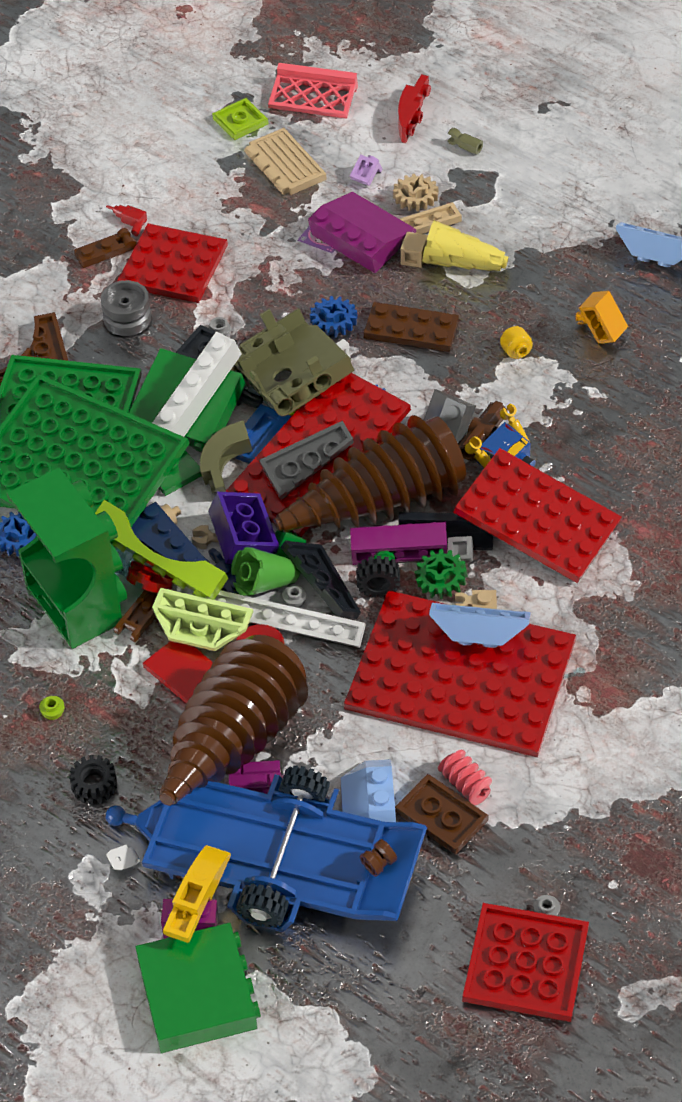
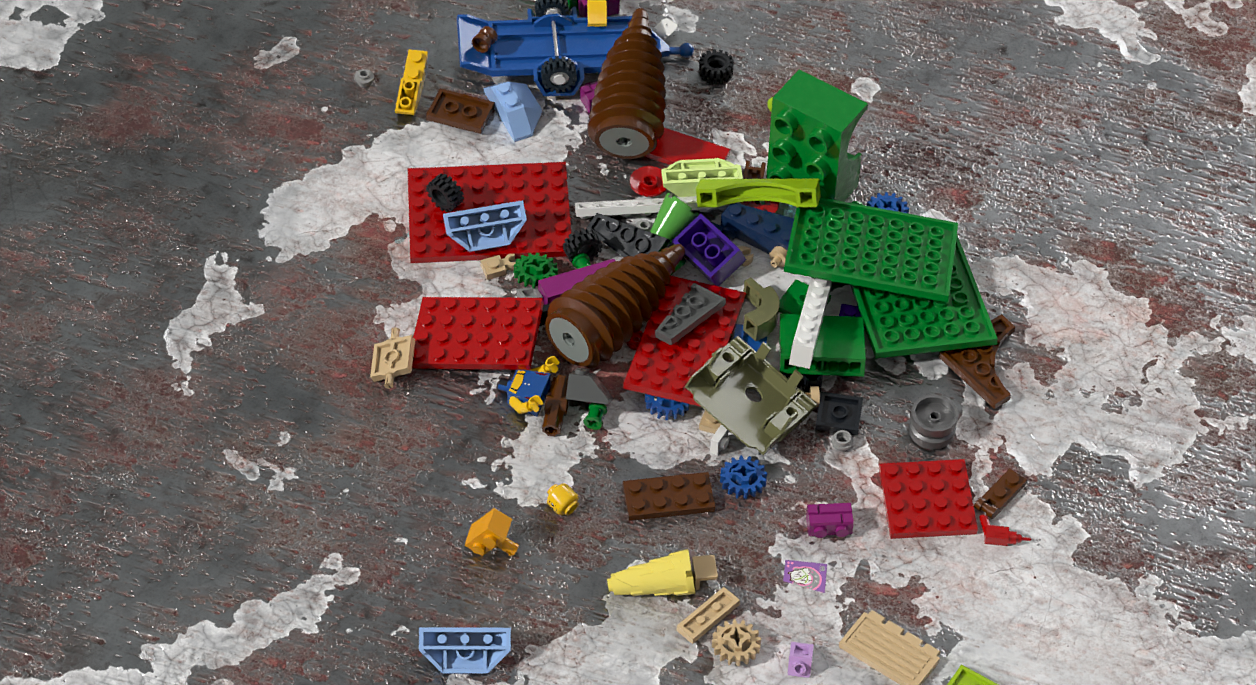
camera: 155 degrees right, 0 degrees up
magenta slope [308,191,417,273] -> none
coral piece [438,749,492,805] -> none
red plate [462,903,589,1022] -> none
none -> tan plate [370,327,415,389]
none -> yellow slope [395,49,428,115]
none -> black tyre [426,174,464,212]
none -> magenta brick [806,503,854,538]

